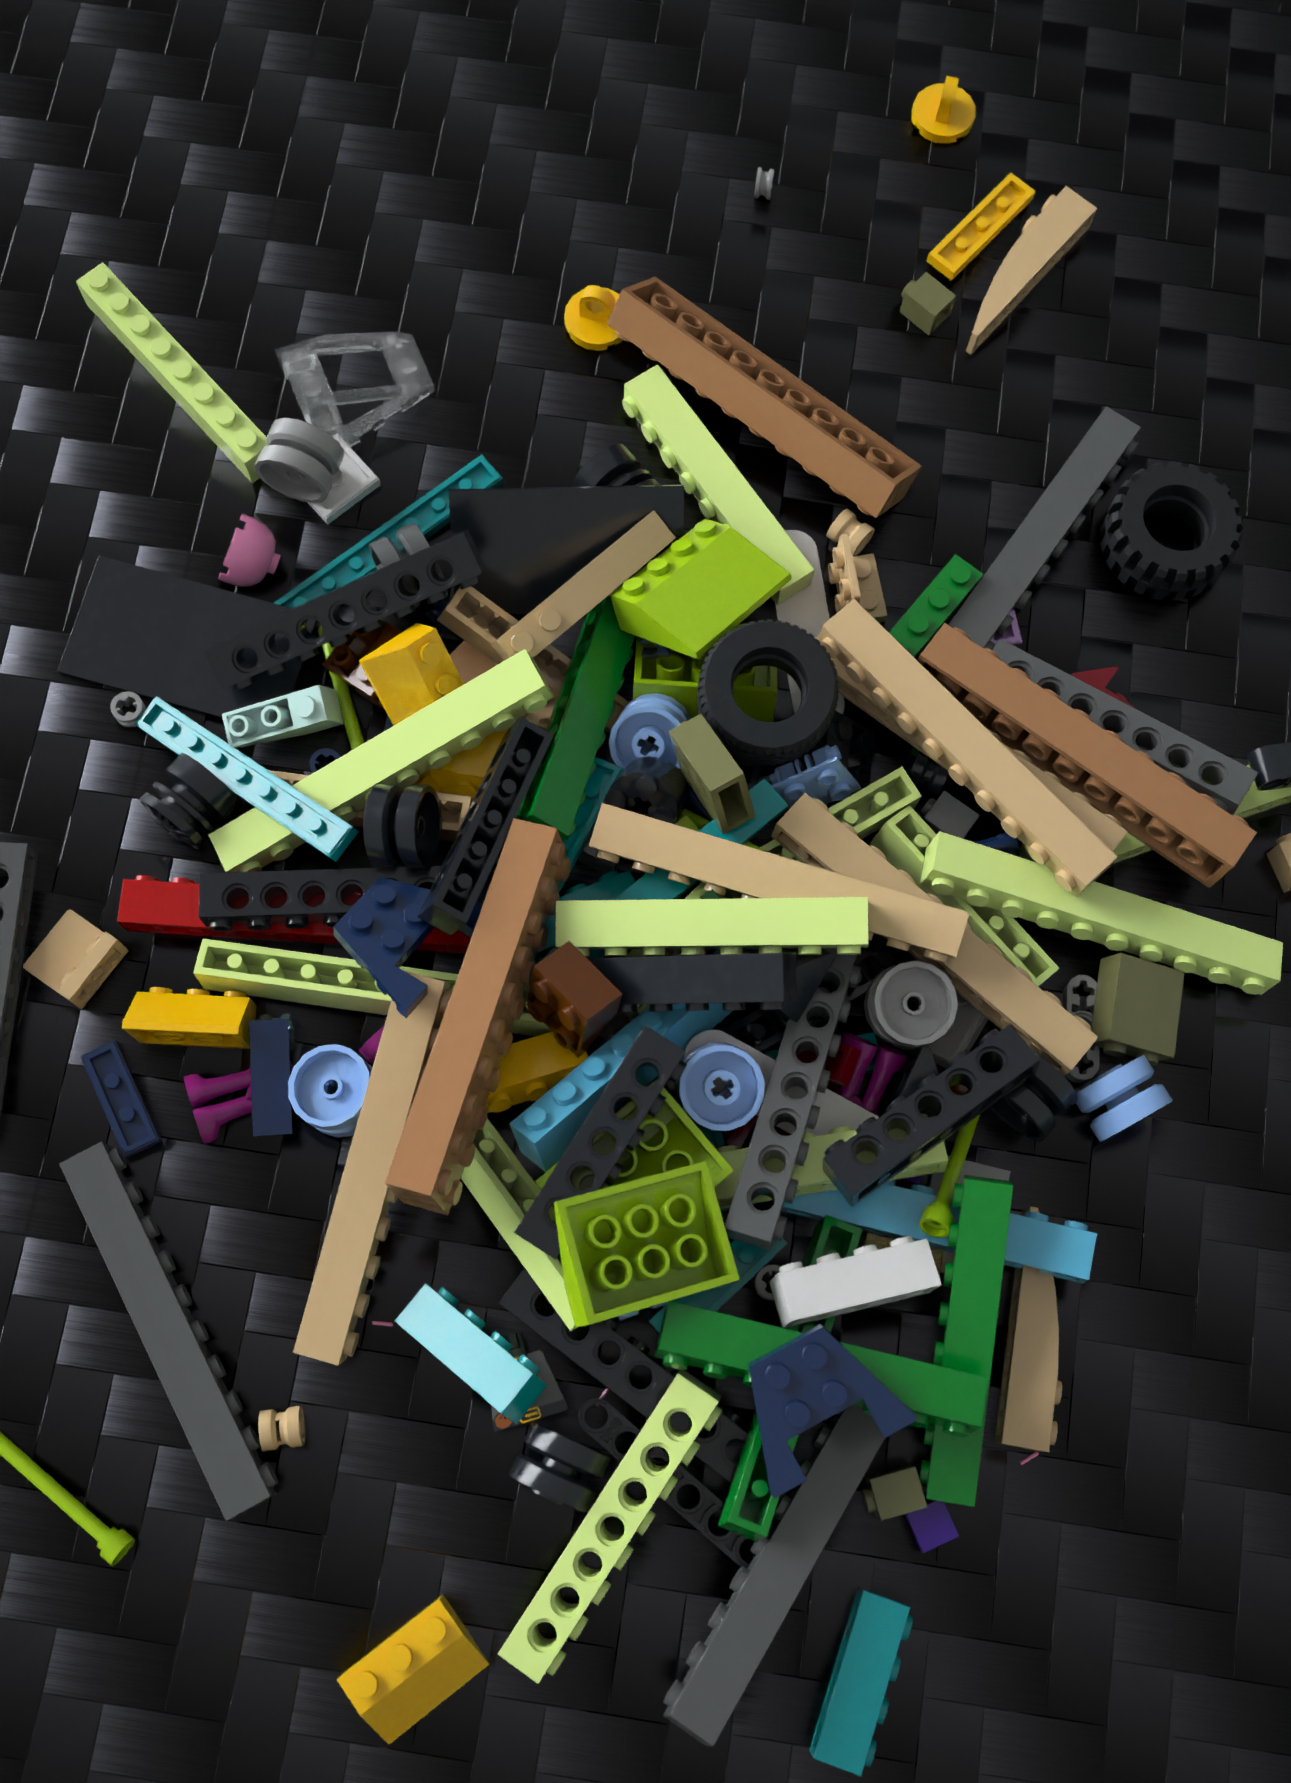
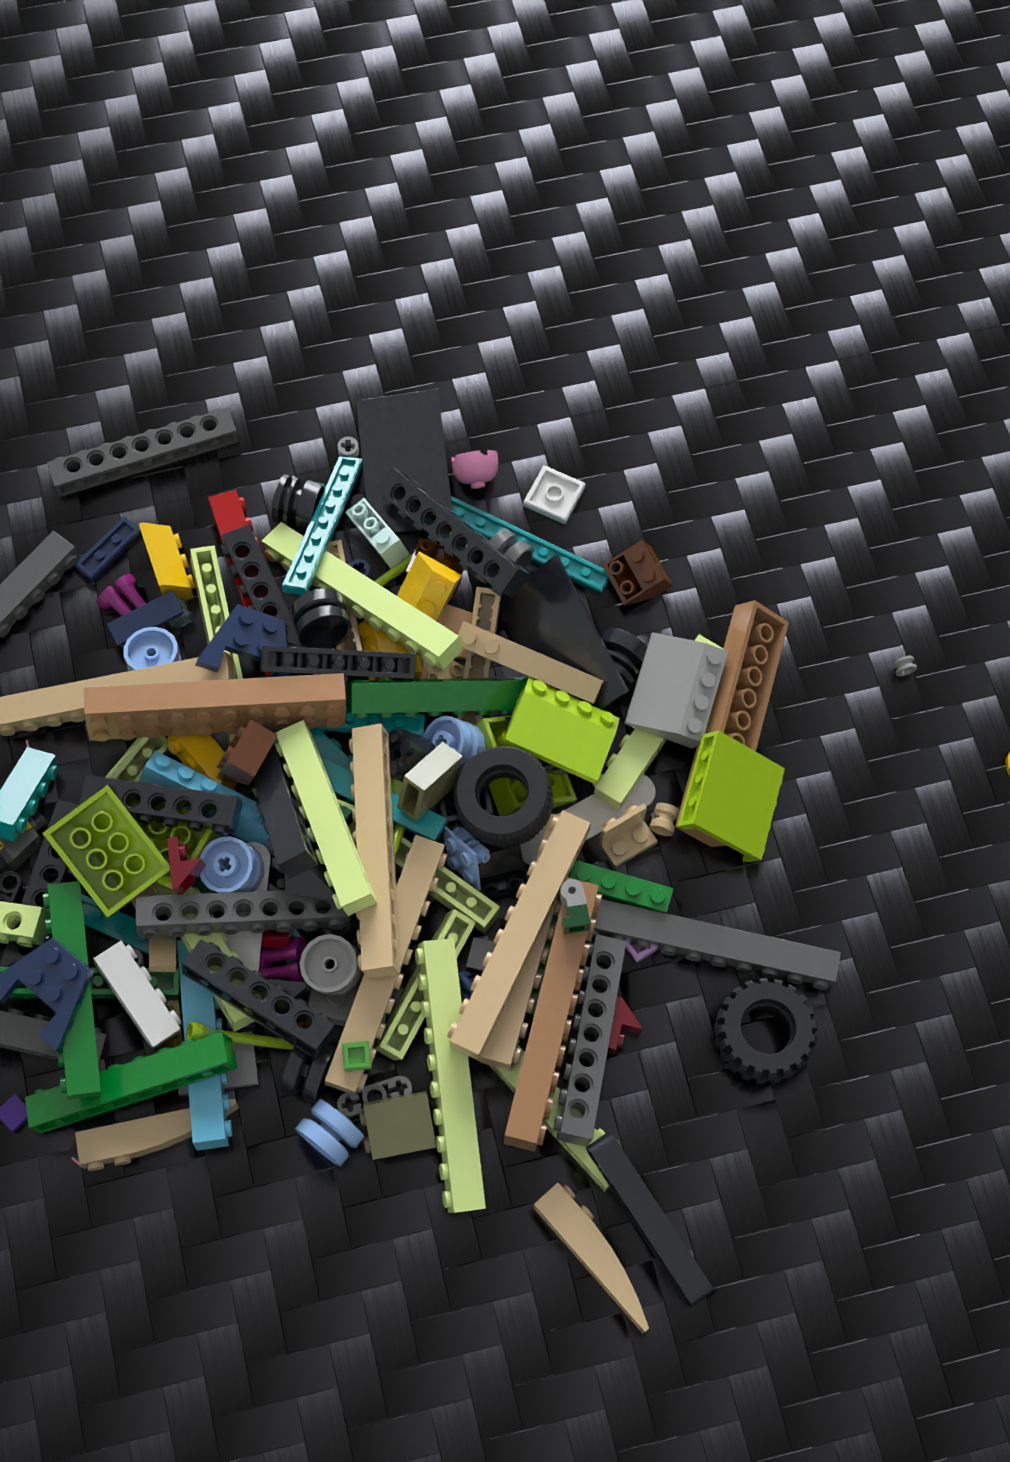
camera: 70 degrees right, 5 degrees down
tan bracket [23,909,129,1010] -> none
yellowish green brick [76,262,267,483] -> none
light grey wheel [254,418,344,503] -> none
clear windscreen [275,332,435,450] -> none
yellow tile [564,285,623,351] -> none
olive brick [861,1466,927,1521] -> none
olive brick [899,272,956,335] -> none
yellow plate [927,173,1036,281] -> none
tan slope [966,186,1097,355] -> none
none -> tan slope [149,935,176,972]
none -> dark red slope [167,837,206,895]
none -> bright green tile [342,1041,371,1072]
none -> leg [560,879,591,935]
none -> reddish brown slope [602,540,673,606]
none -> light grey slope [624,633,728,749]
none -> lime panel [678,731,785,862]

